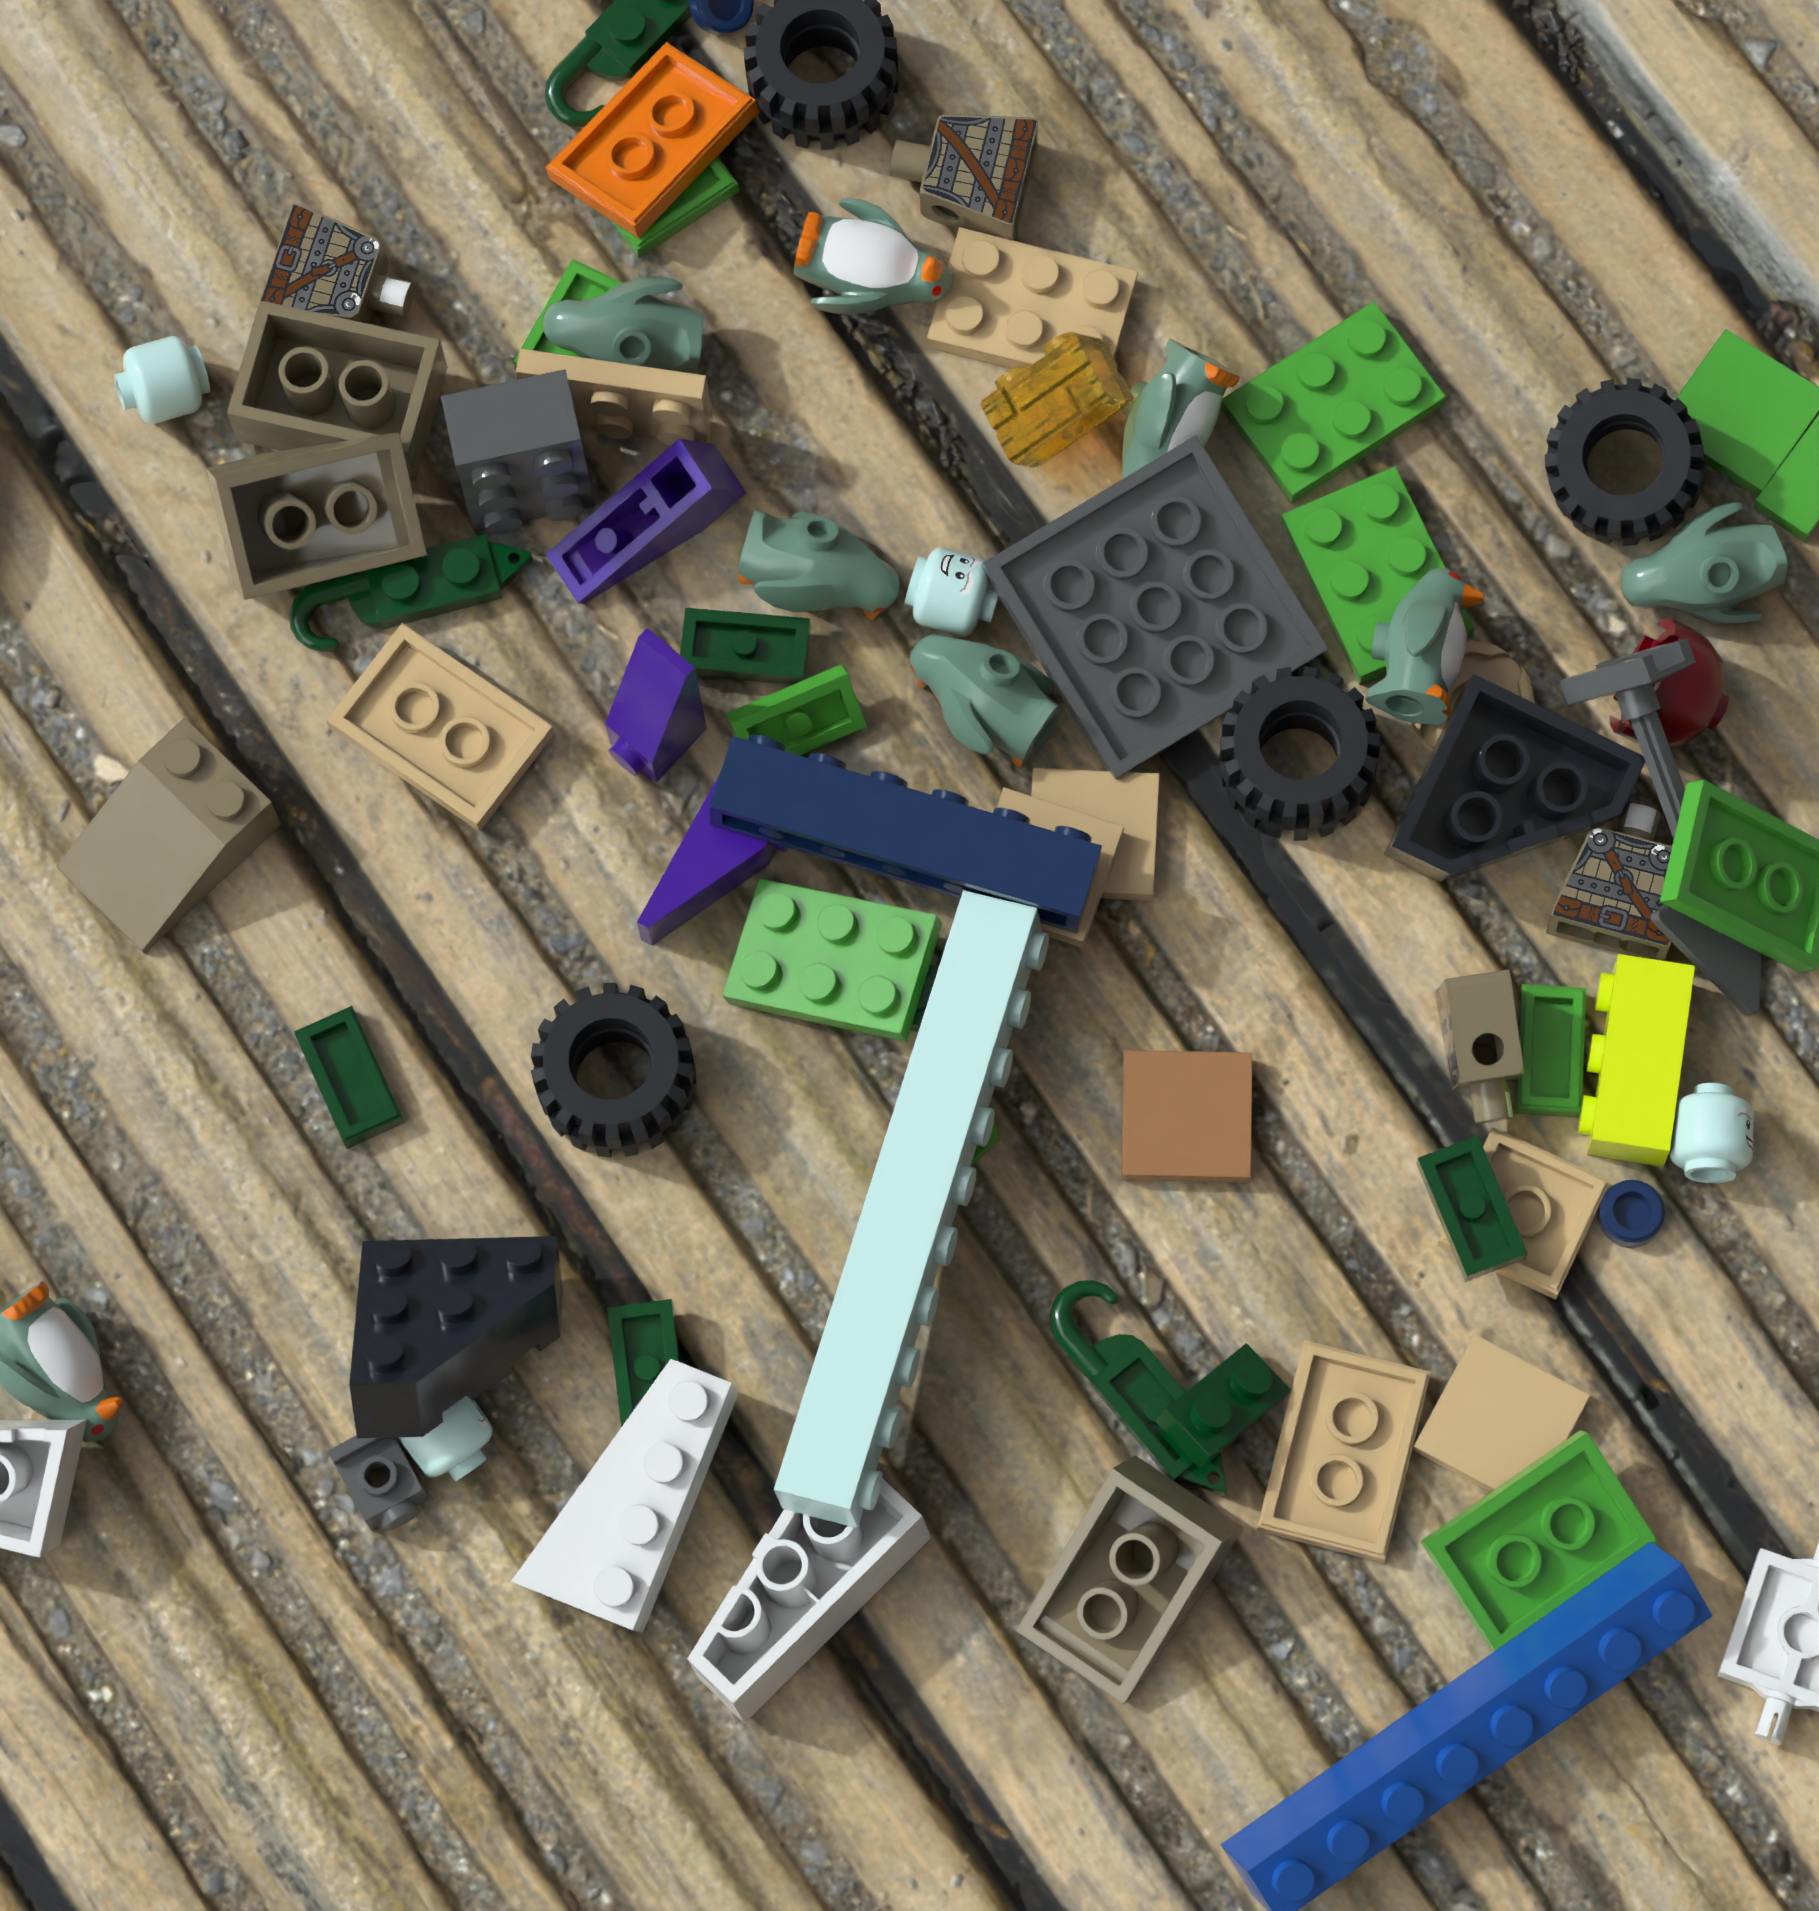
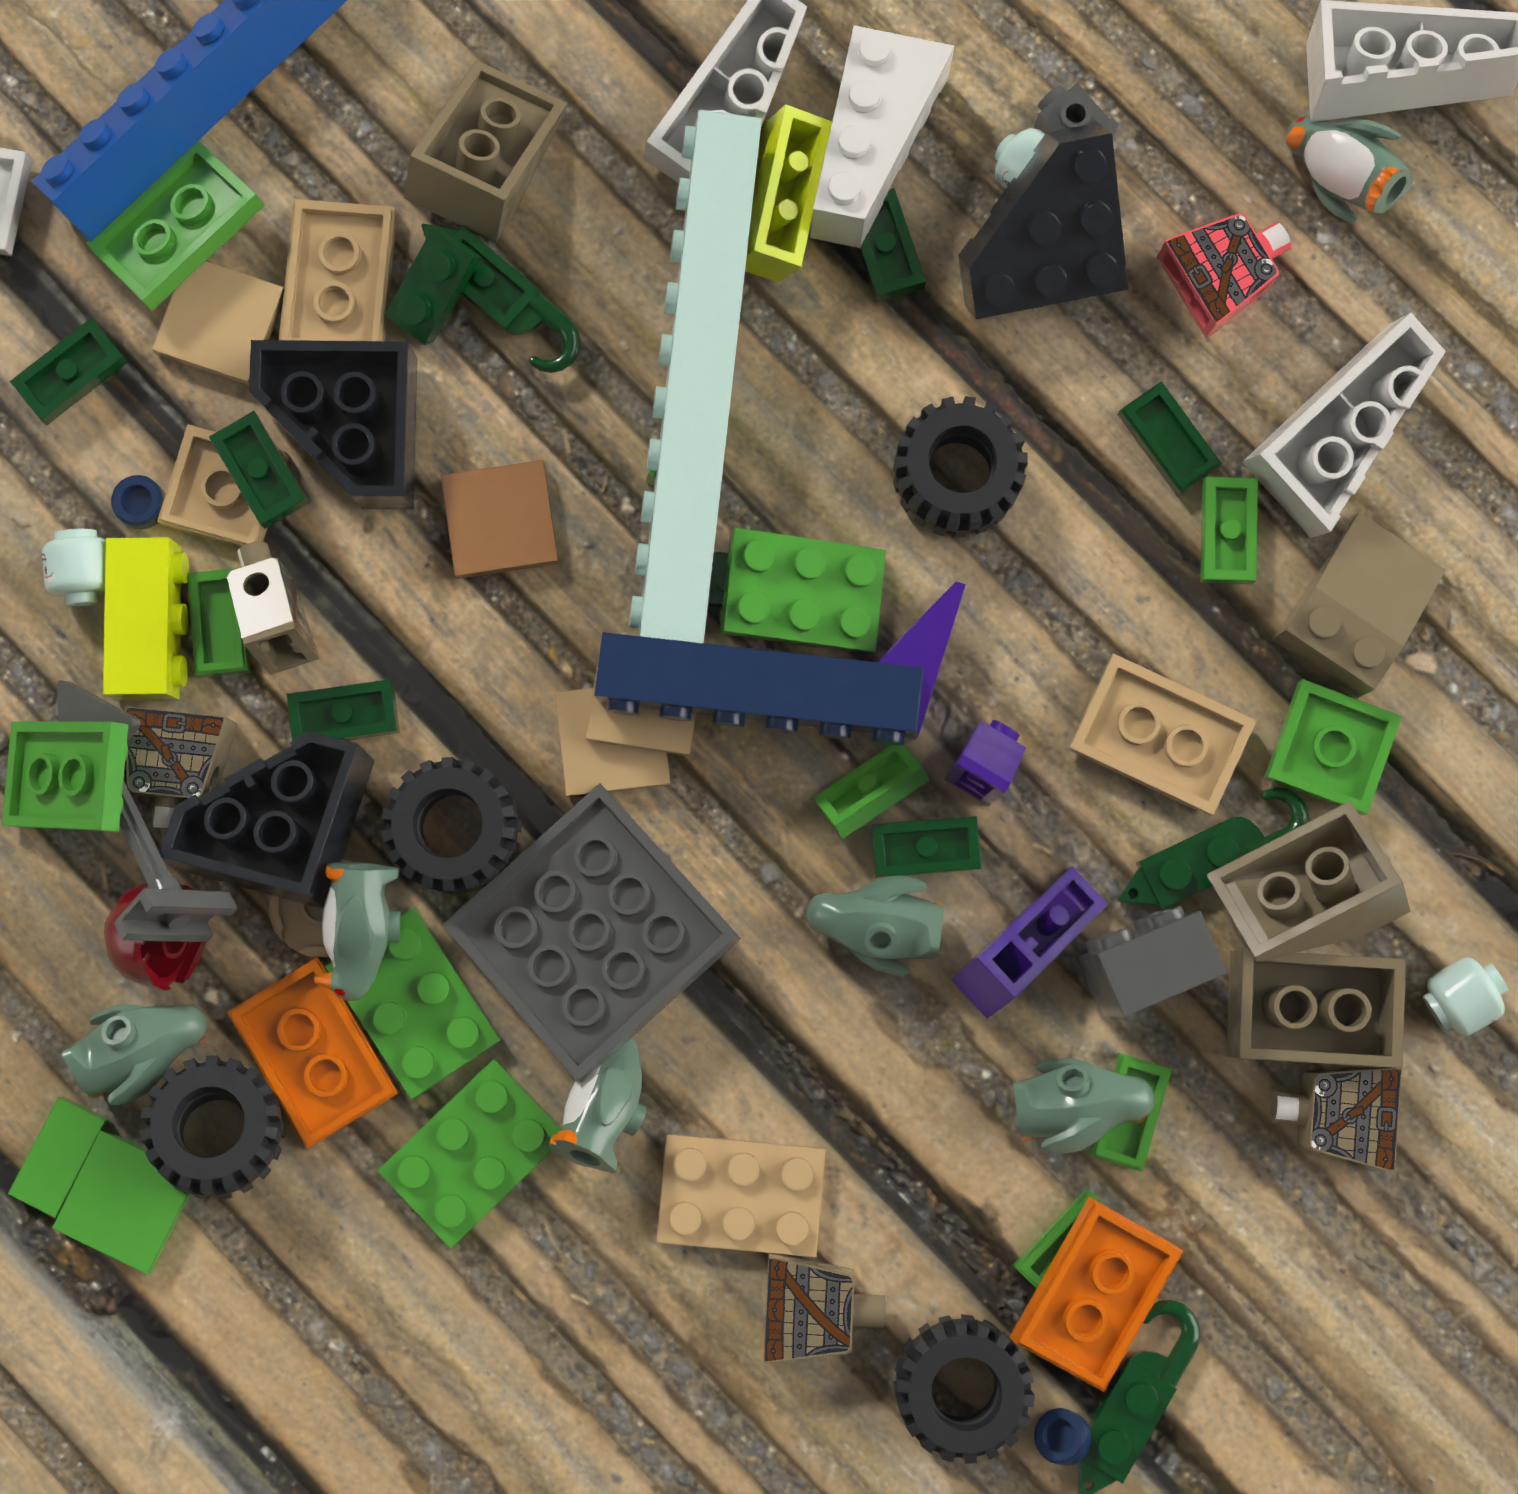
camera: 165 degrees right, 10 degrees up
tan plate [516,349,714,446] -> none
animal [794,198,954,315] -> none
light aqua head [904,547,998,637] -> none
sand green animal [910,634,1062,768] -> none
clear yellow brick [980,332,1134,468] -> none
none -> dark green plate [9,318,128,425]
none -> orange tile [227,957,401,1149]
none -> black brick [249,340,418,509]
none -> dark green plate [286,679,400,741]
none -> neon yellow brick [745,104,832,283]
none -> torso [1157,213,1291,338]
none -> bright green plate [1200,477,1258,585]
none -> white wedge [1242,313,1446,538]
none -> bright green plate [1264,679,1402,816]

